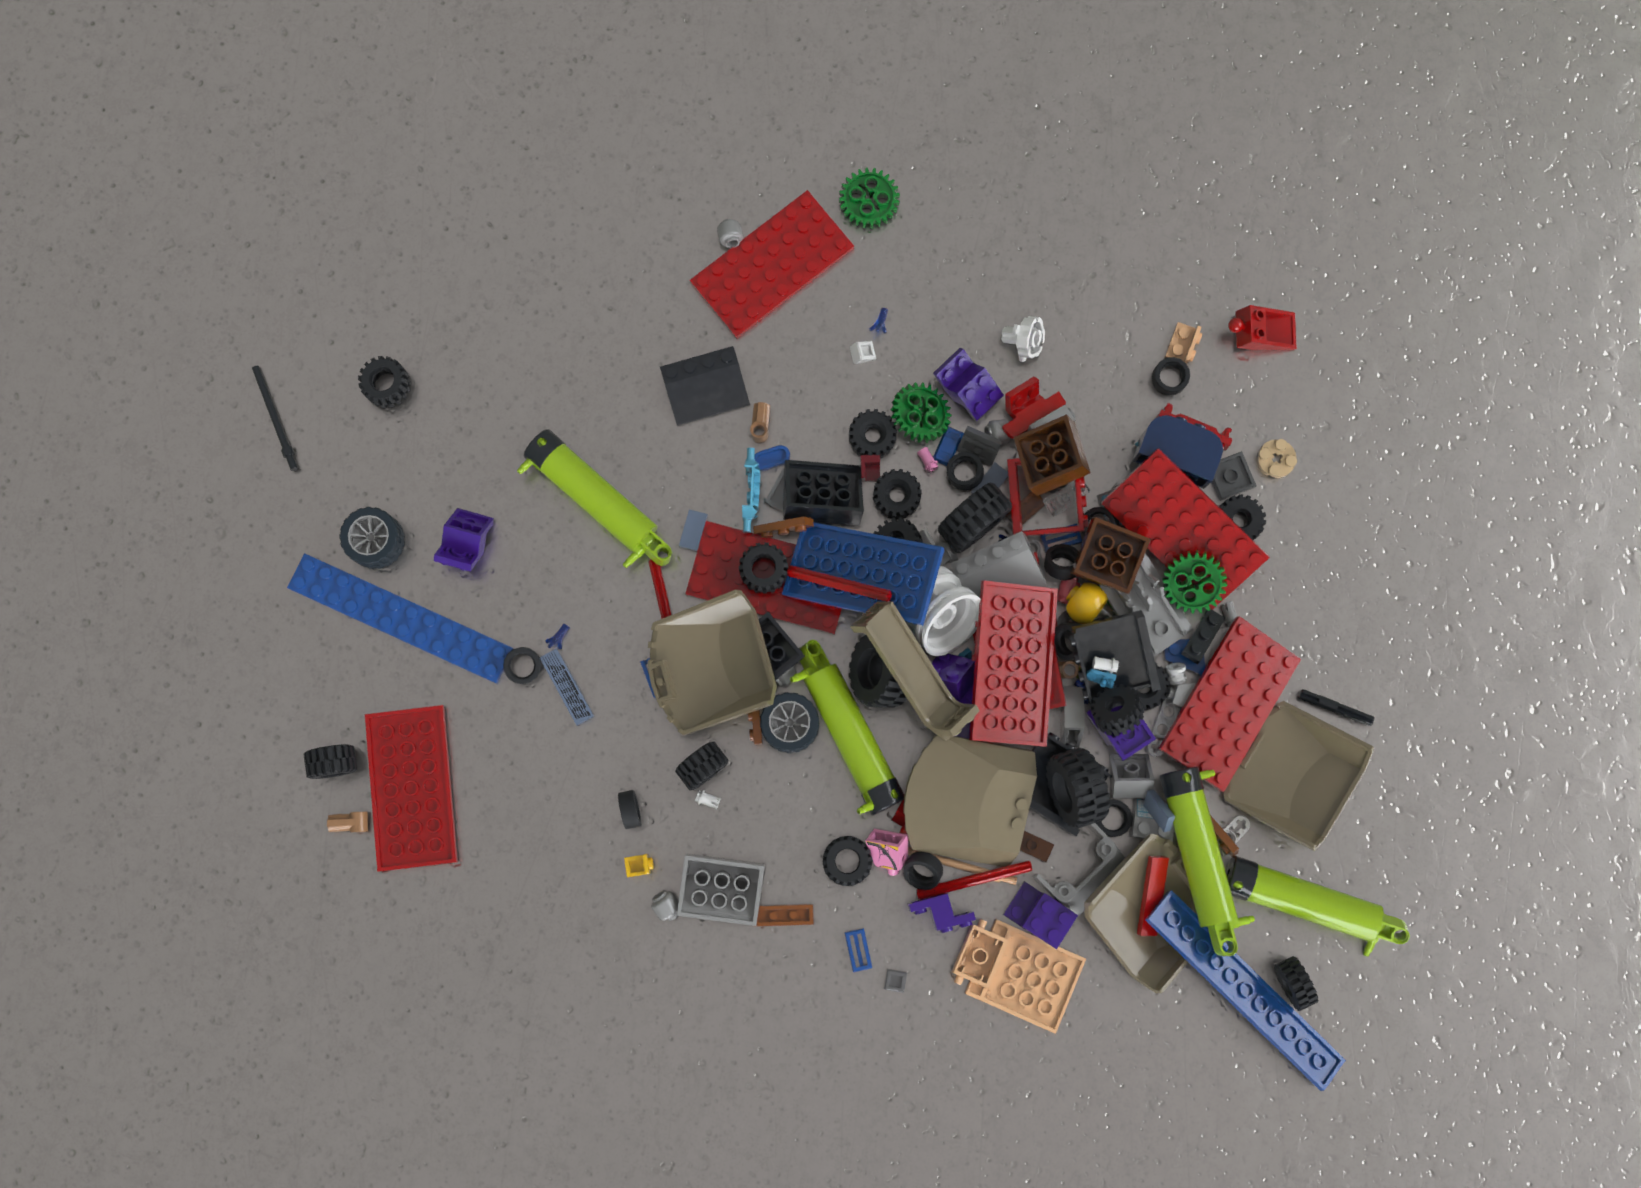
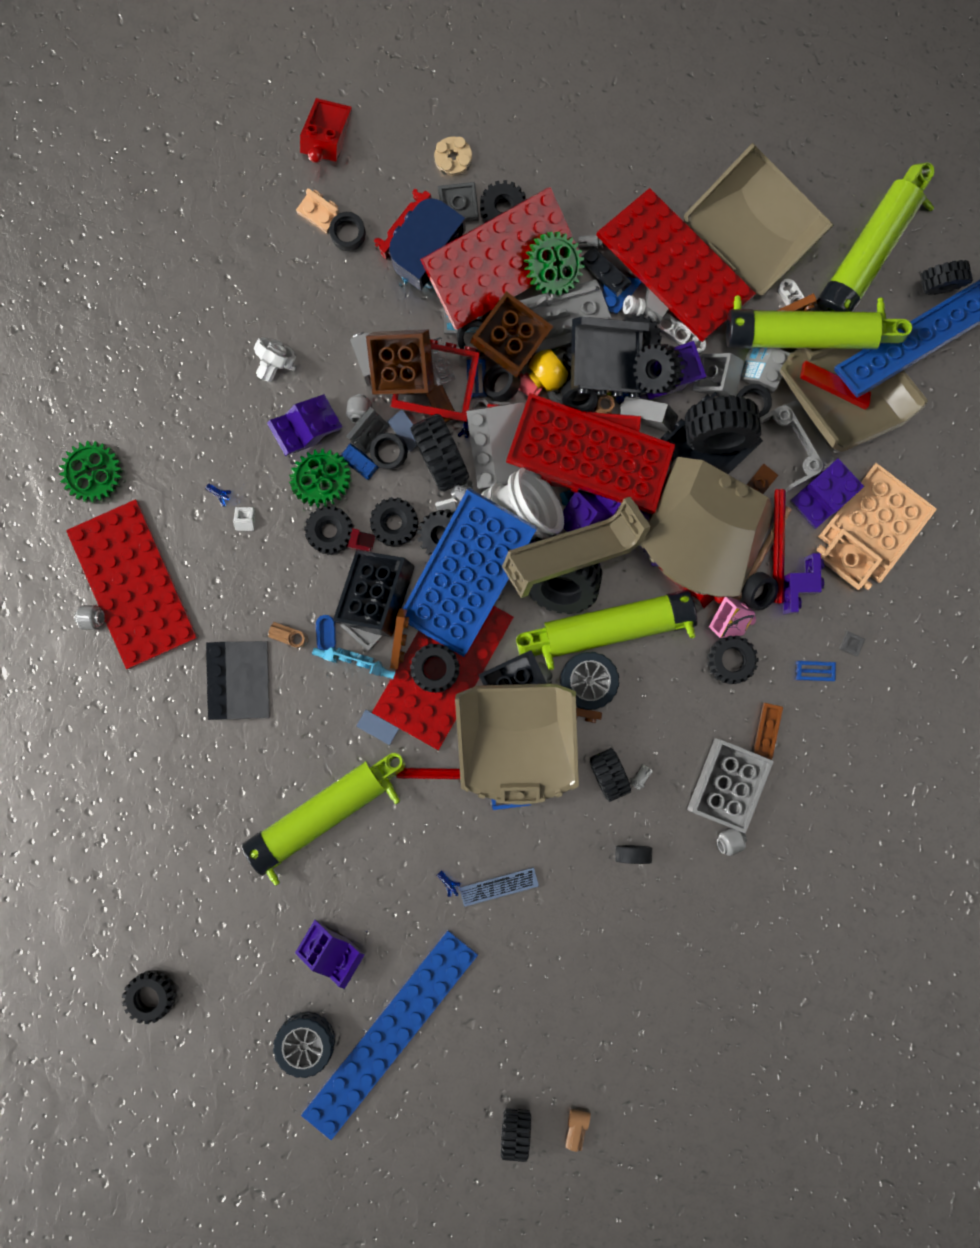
camera: 75 degrees left, 5 degrees up
black bar [252,366,298,471] -> none
red plate [365,705,458,872] -> none
black tyre [503,647,541,684] -> none
yellow bracket [624,854,654,878] -> none
red axle [787,565,892,602] -> none
bright pink pin [917,447,939,473] -> none
red plate [1002,376,1066,439] -> none
dark azure piece [1086,669,1117,688] -> none
white pin [1092,657,1119,673] -> none
sand blue tile [1143,790,1175,832] -> none
black axle [1298,689,1375,726] -> none

